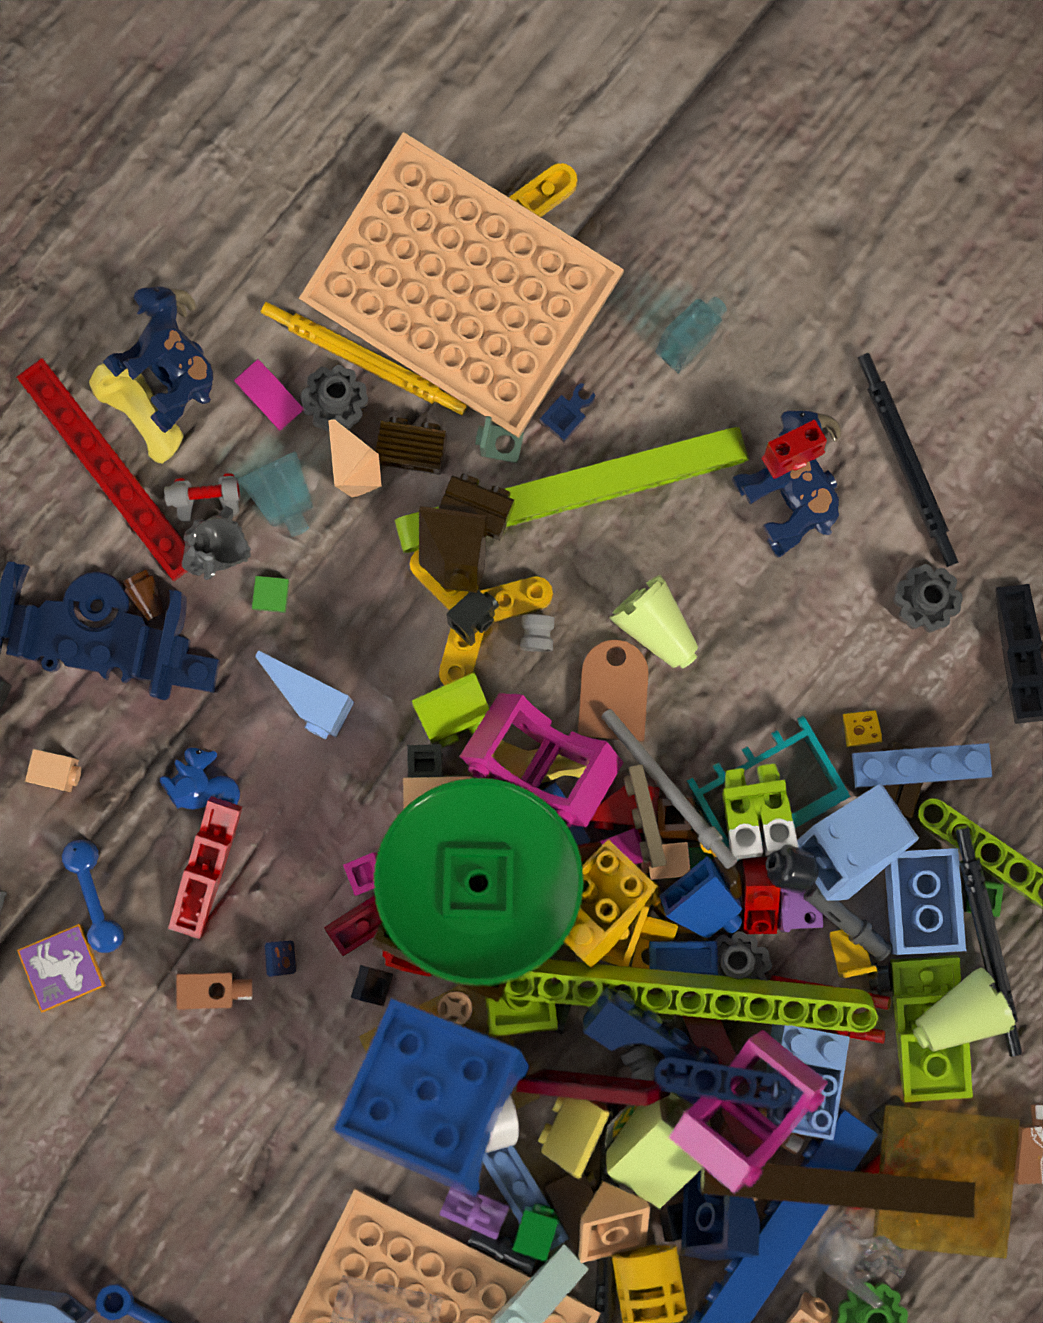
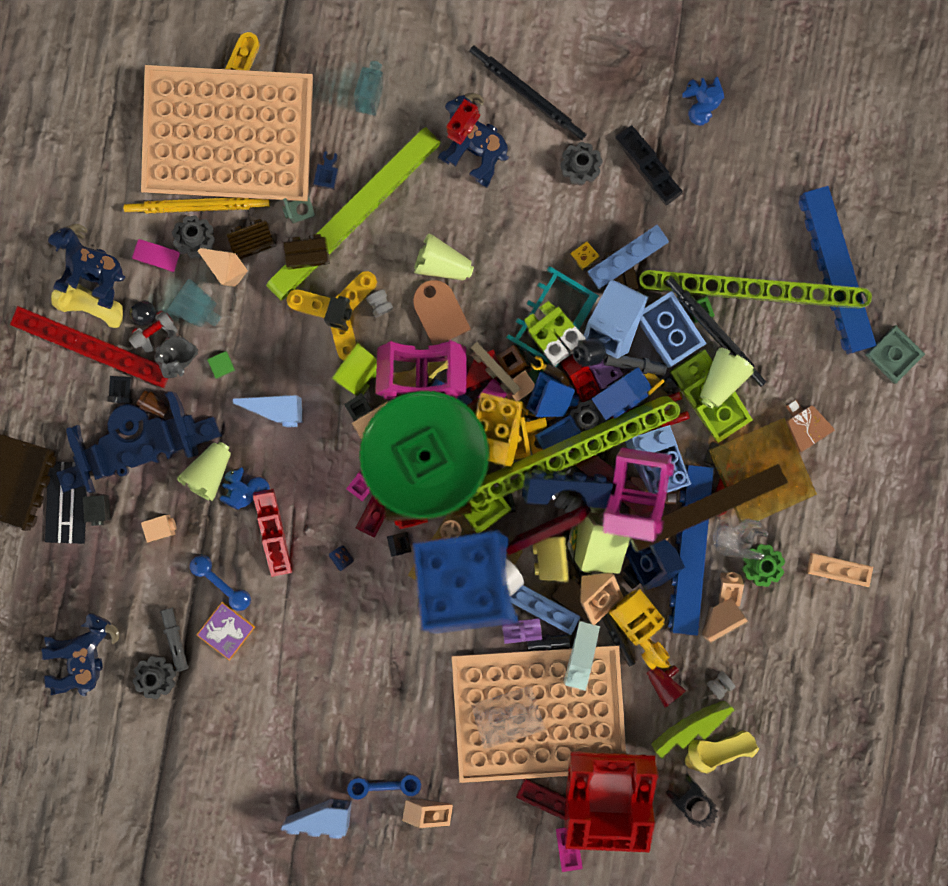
camera: 35 degrees left, 5 degrees up
nougat torso [176,972,252,1010] -> none
dark brown slope [419,506,487,593] -> none
green brick [513,1203,559,1261] -> none
light grey bar [601,709,737,869] -> none
dark blue beam [654,1058,791,1108] -> none
none -> black tile [107,376,133,404]
none -> black piece [129,300,156,326]
none -> yellowish green cone [177,441,231,501]
none -> blue brick [592,367,653,419]

